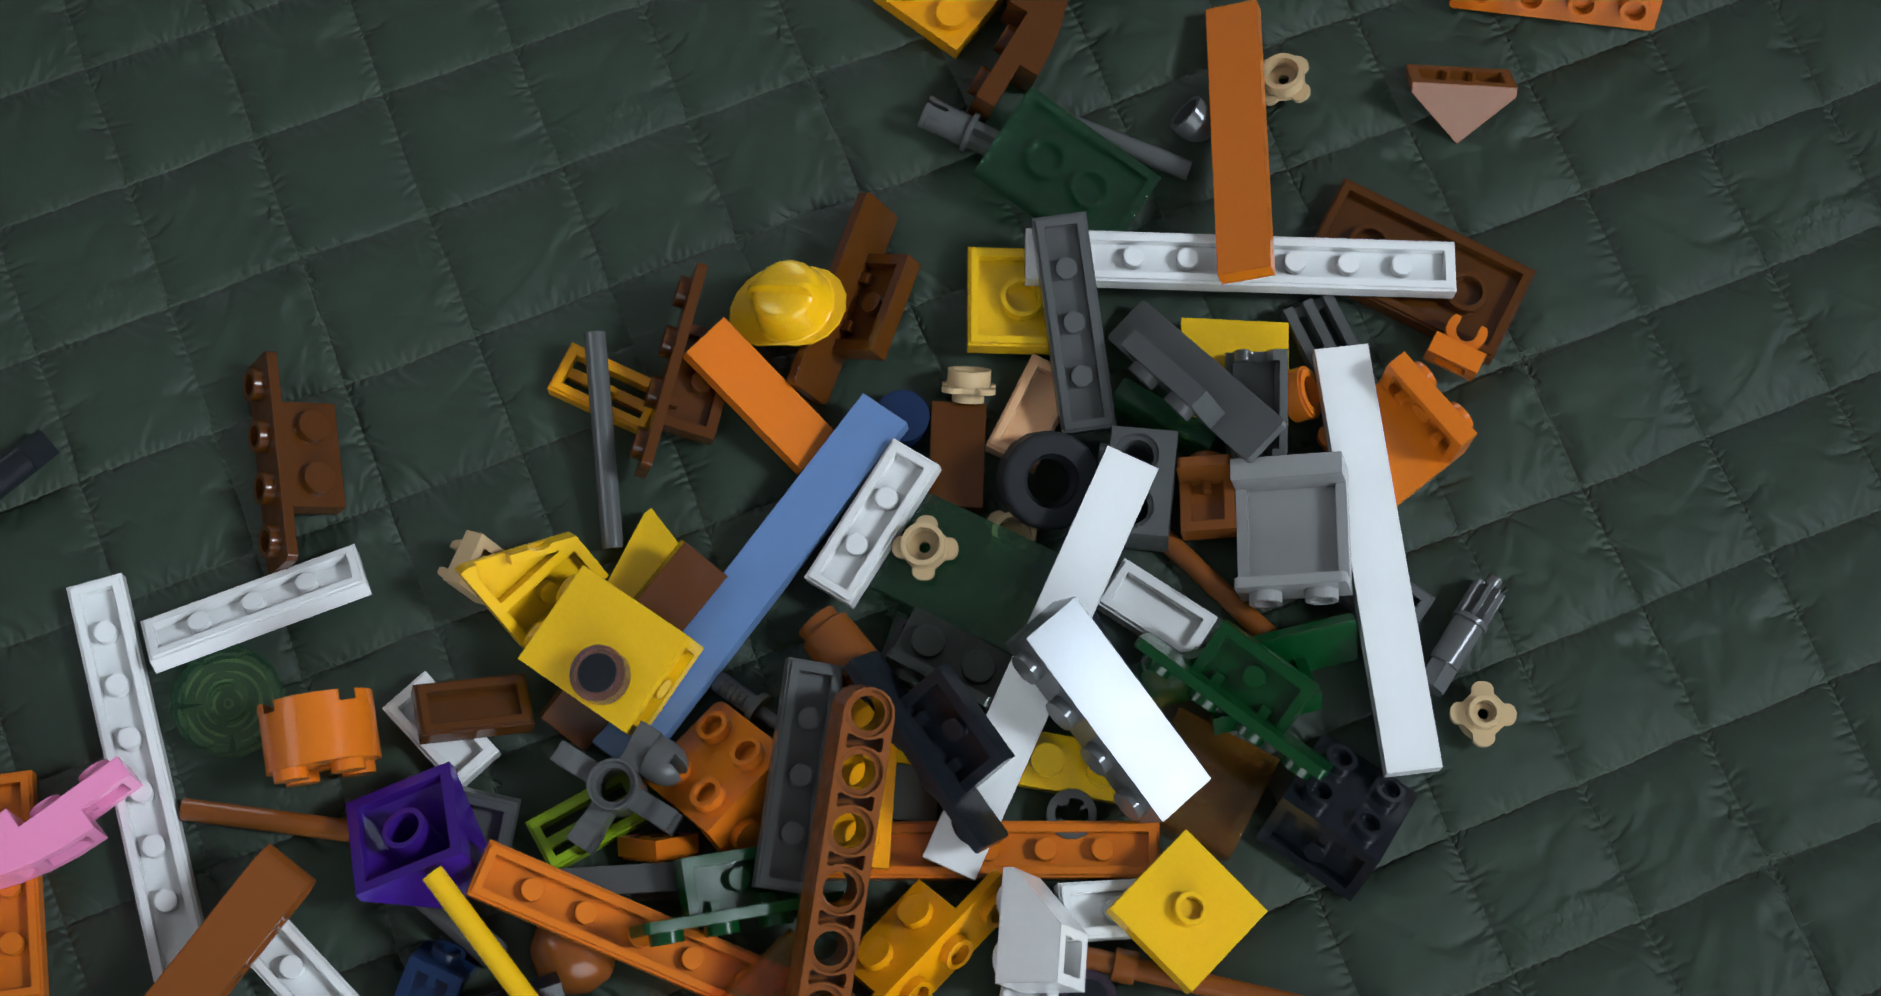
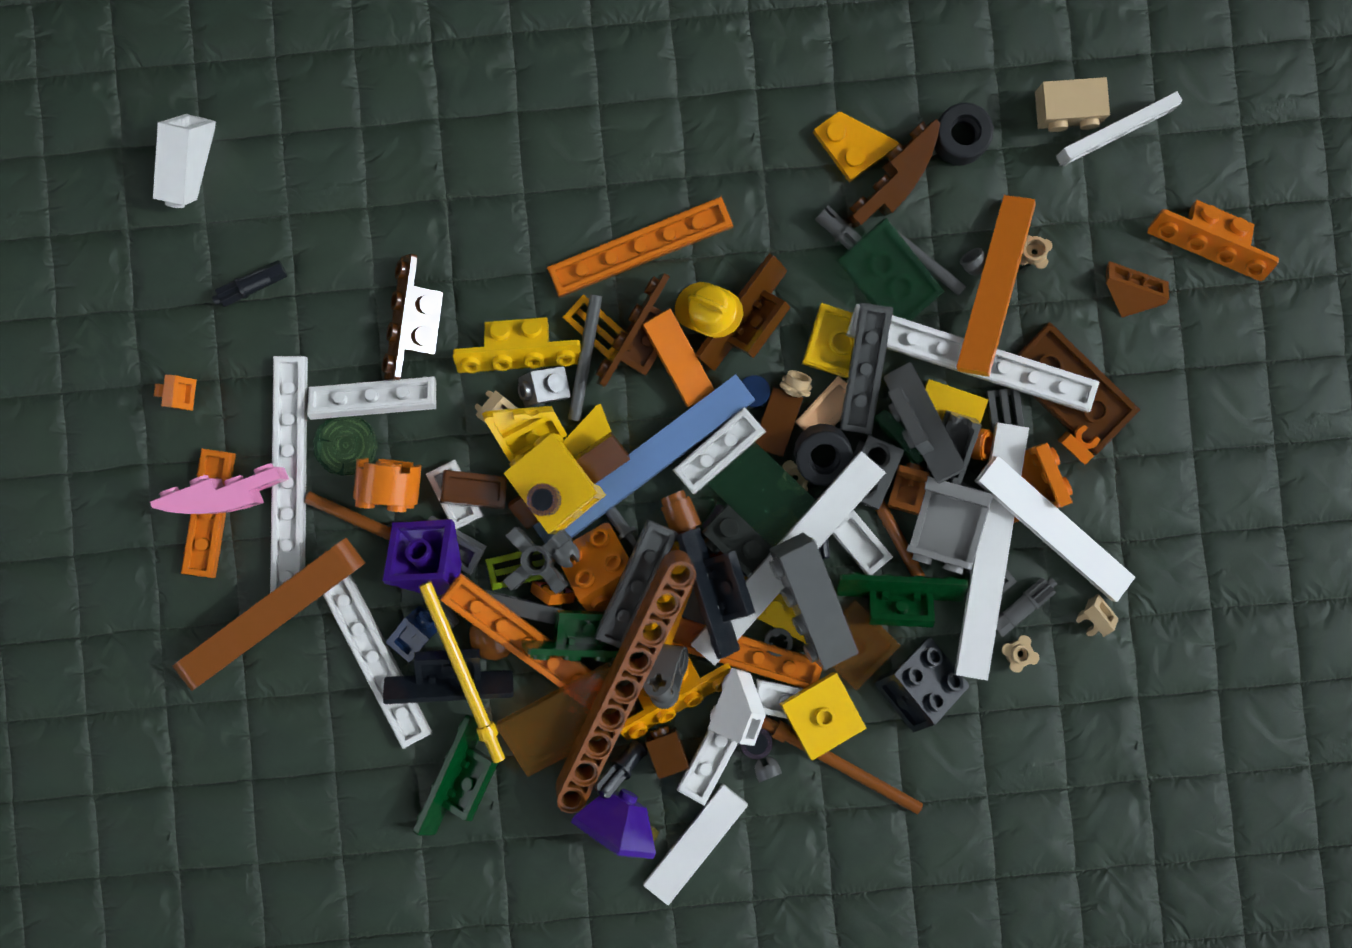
camera: 25 degrees right, 15 degrees up
tan plate [892,515,959,581] -> none
dark green bracket [1133,619,1334,780] -> none
none -> yellow bracket [453,317,581,373]
none -> bracket [518,366,571,408]
none -> orange tile [547,196,733,298]
none -> dark grey piece [643,644,689,709]
none -> white tile [975,456,1135,602]
none -> tan tile [1076,594,1119,637]

